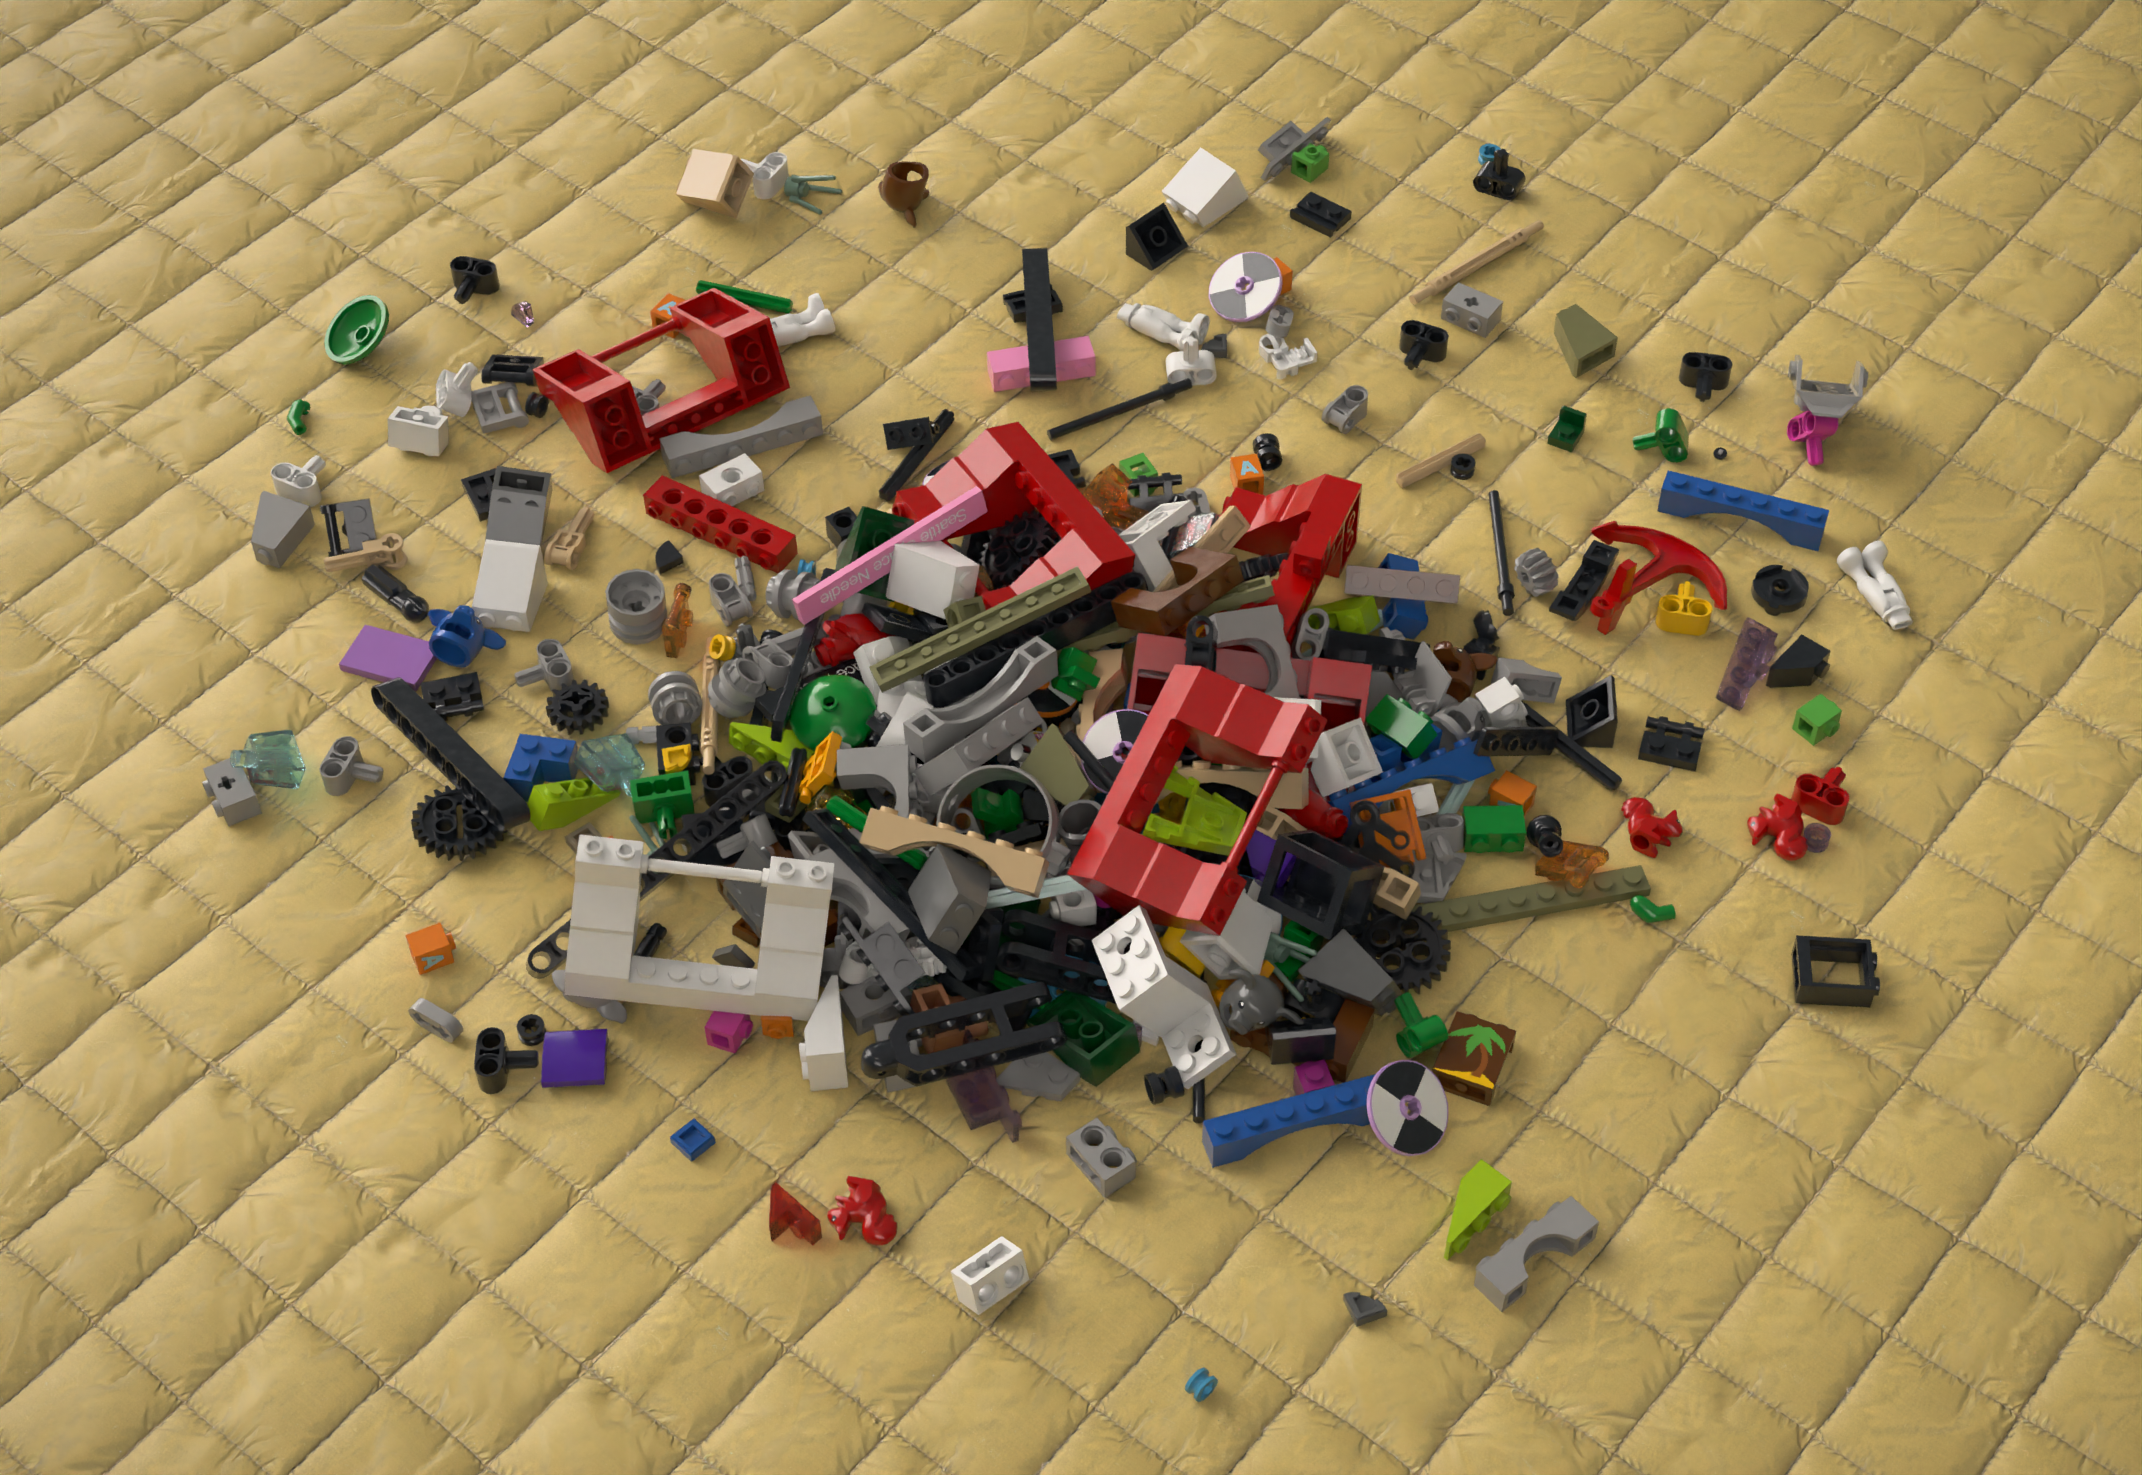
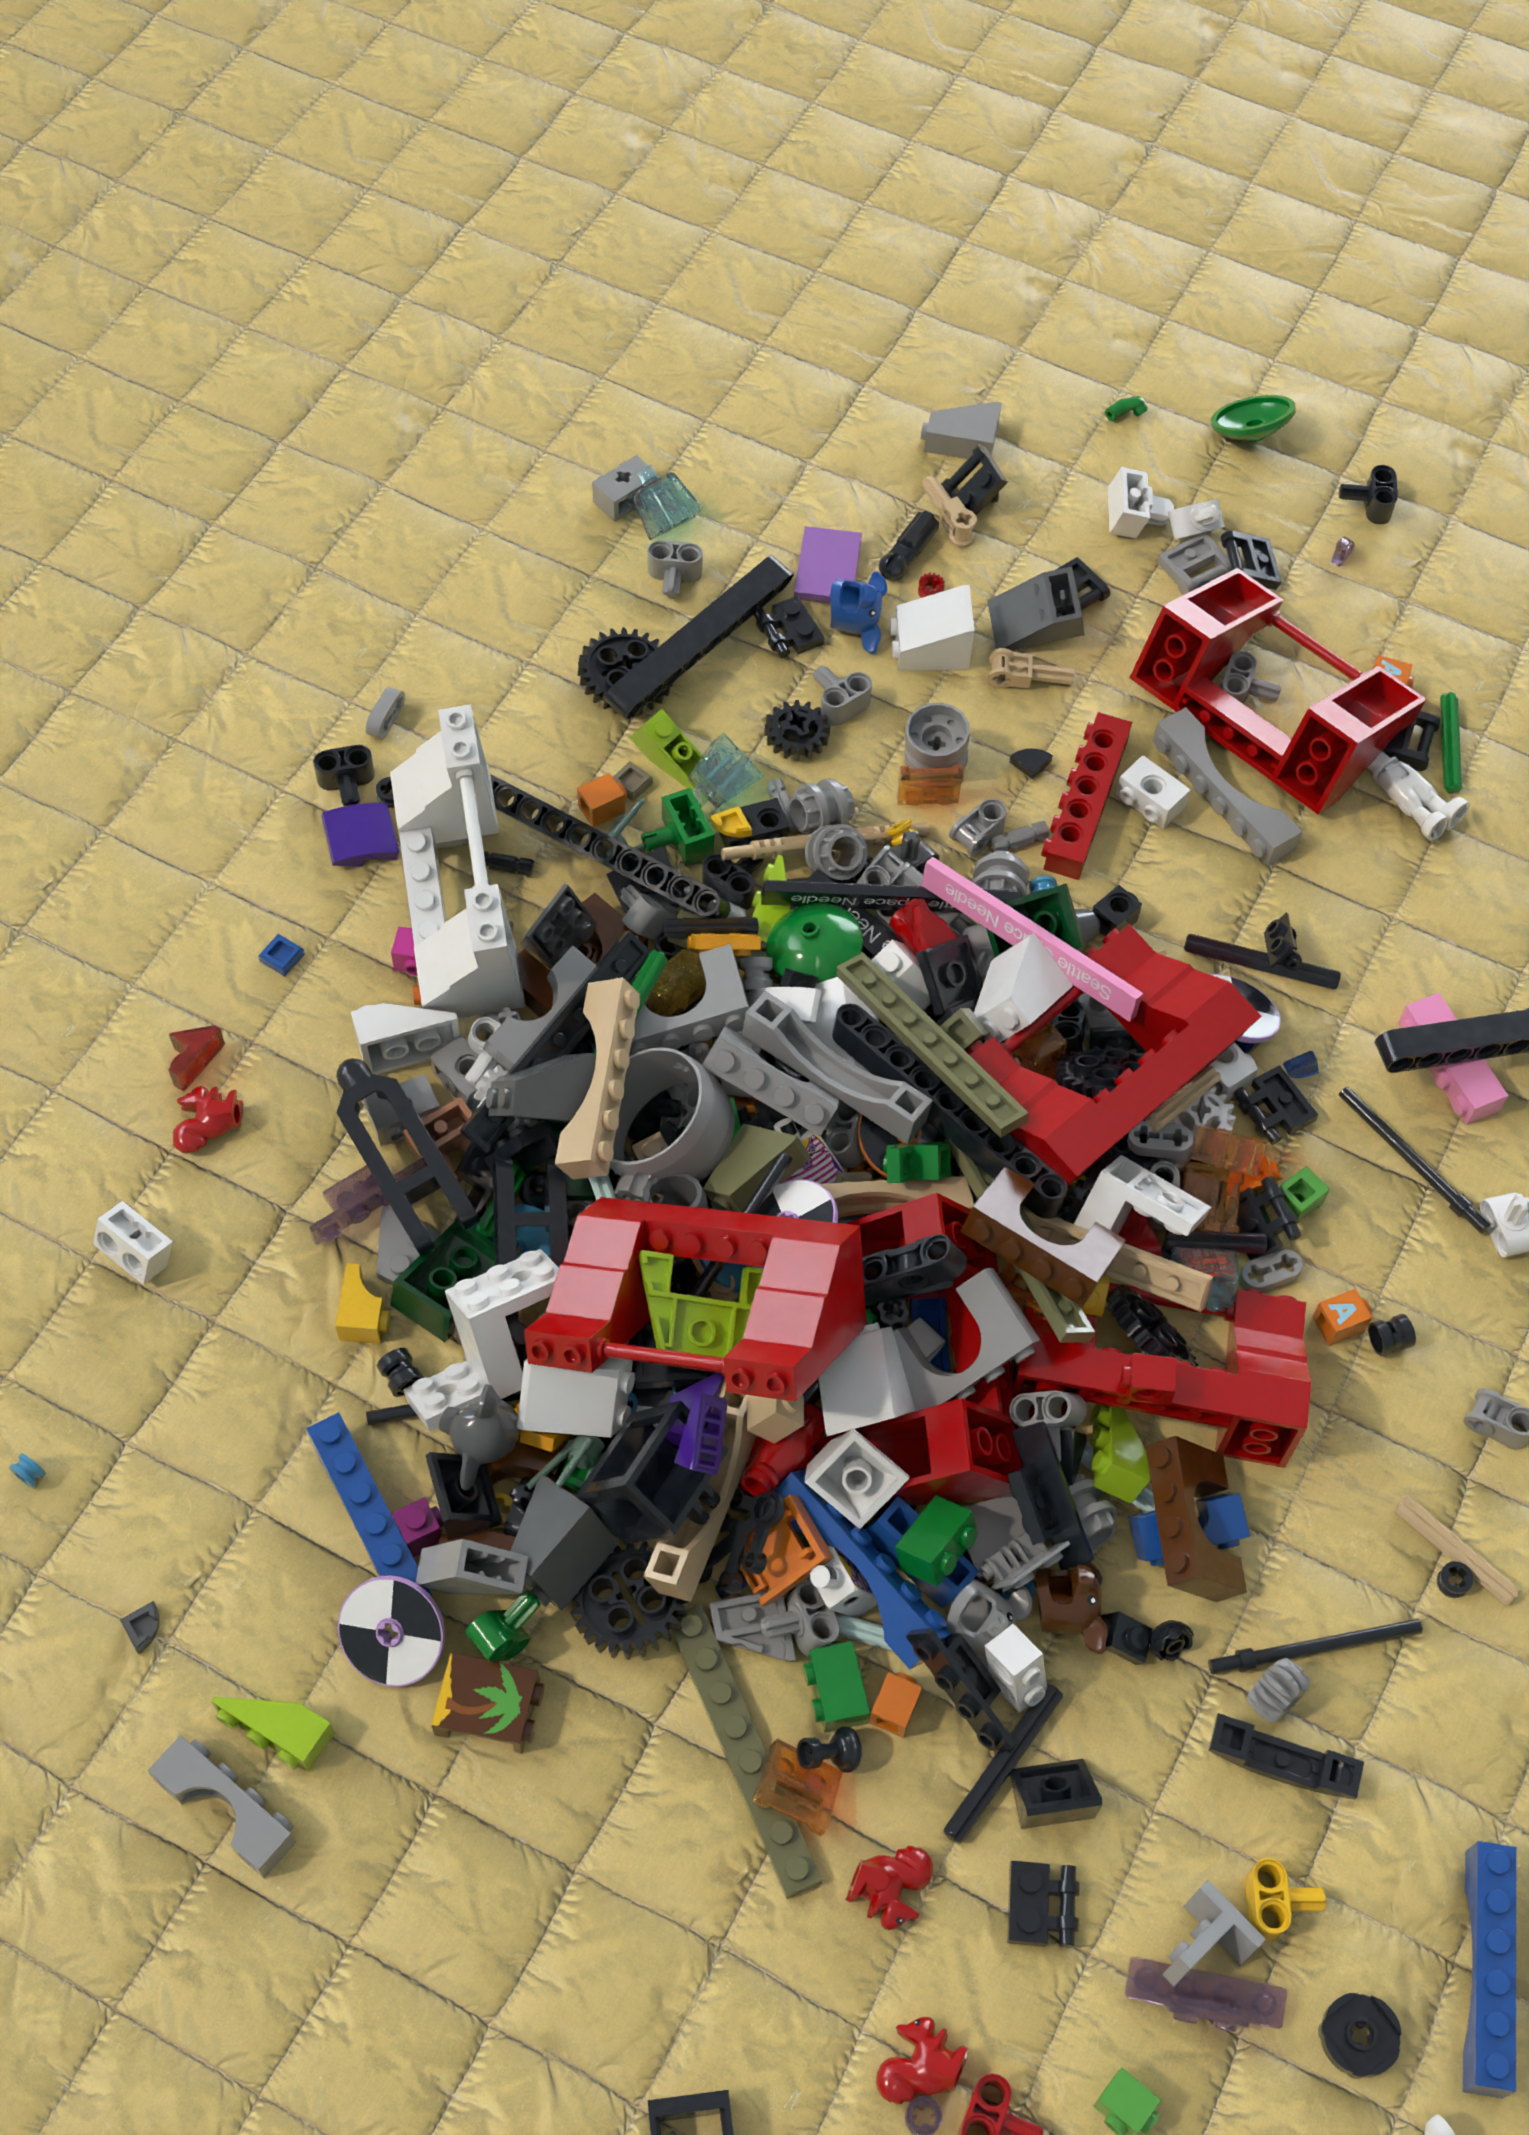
camera: 75 degrees right, 10 degrees up
white beam [271,455,326,507] -> none
orange brick [405,923,456,975] -> none
blue brick [503,734,580,802] -> none
black bracket [838,914,925,1016] -> none
light grey brick [1066,1118,1137,1198] -> none
light grey arch [1491,657,1562,703] -> none
red piece [1590,521,1727,635] -> none
green arm [1630,895,1676,923] -> none
black slope [1766,634,1831,688] -> none
none -> yellow arch [335,1263,390,1344]
none -> light grey slope [416,1539,528,1594]
none -> dark purple slope [674,1391,728,1476]
none -> red bush [918,572,945,598]
none -> light grey bracket [1162,1880,1266,1987]

